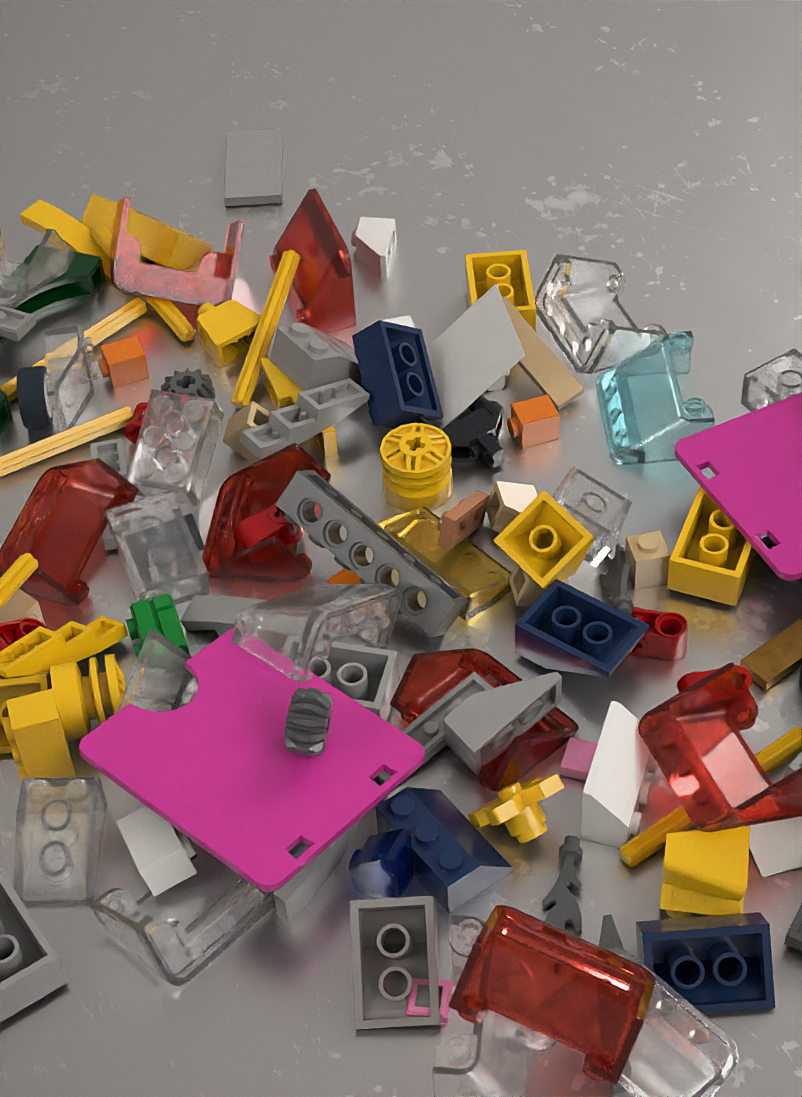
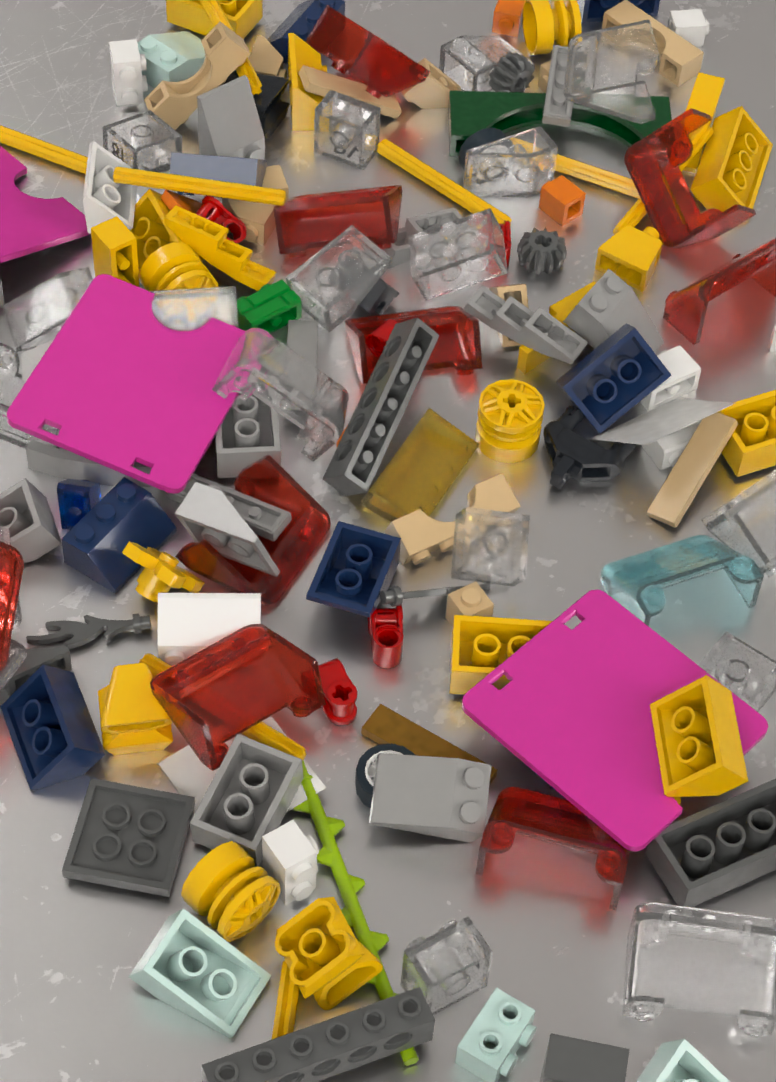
camera: 65 degrees right, 5 degrees up
yellow axle [231,249,301,409] -> none
dark grey gear [284,687,333,756] -> none
nougat plate [438,490,489,550] -> none
yellow slope [493,490,595,590] -> none
orange brick [507,394,560,449] -> none

